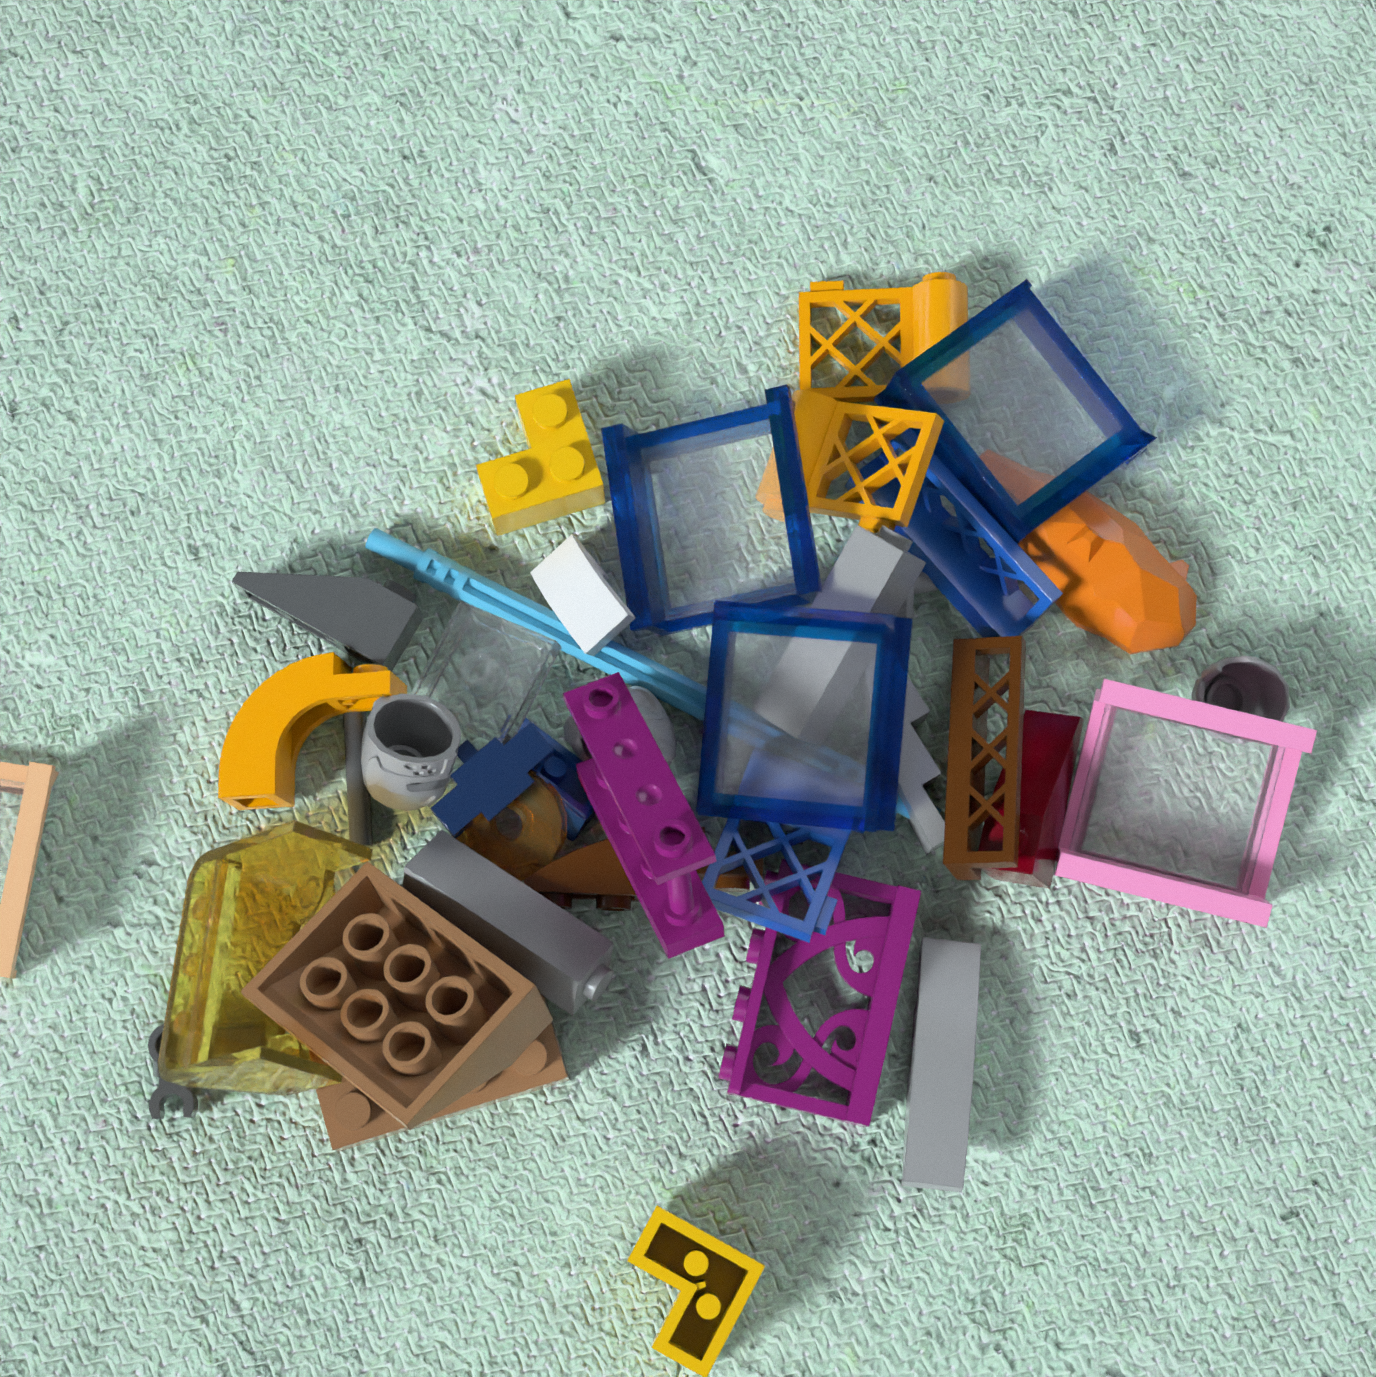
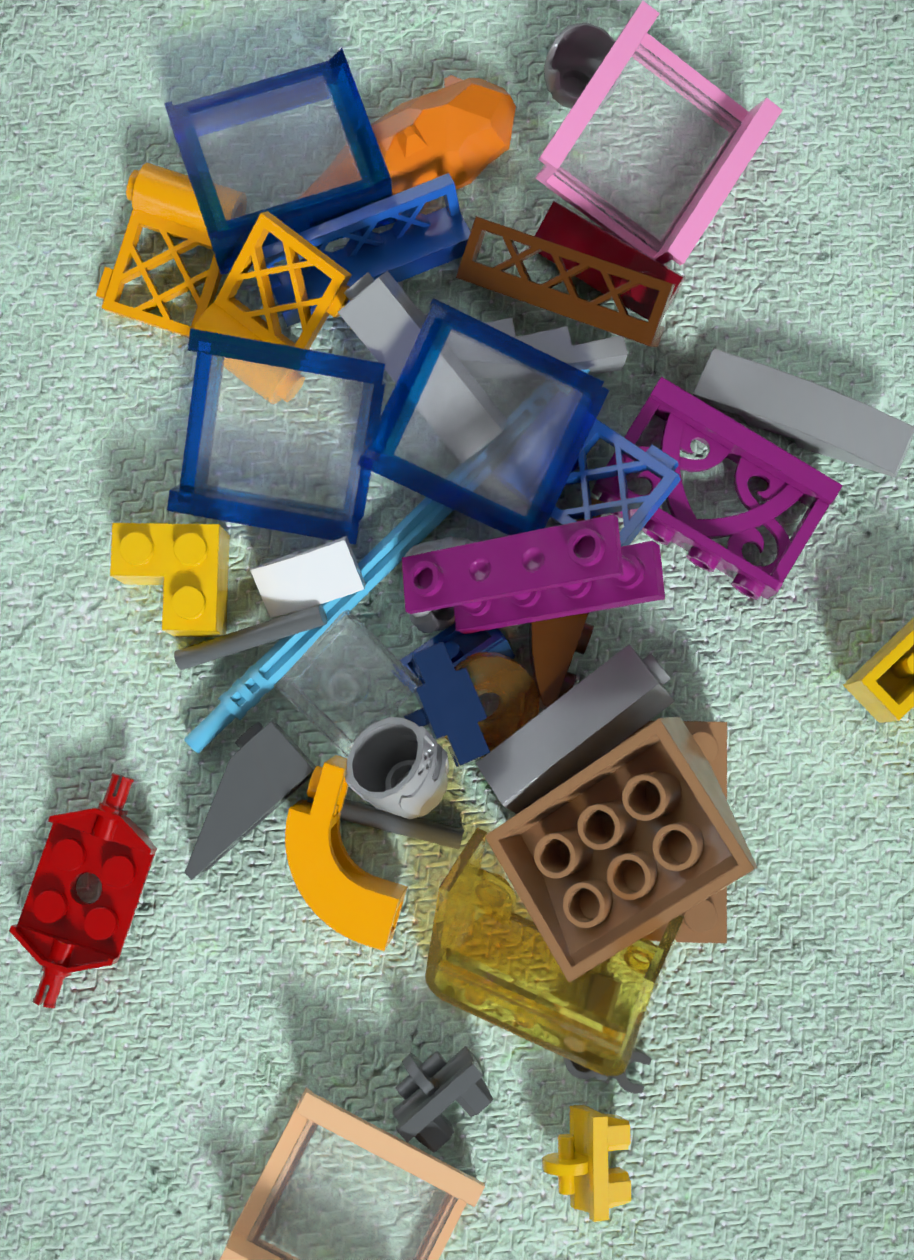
camera: 70 degrees left, 5 degrees up
none -> red plate [9,773,157,1008]
none -> dark grey bar [174,604,327,670]
none -> dark grey hips [393,1046,493,1152]
none -> yellow hips [542,1105,631,1222]

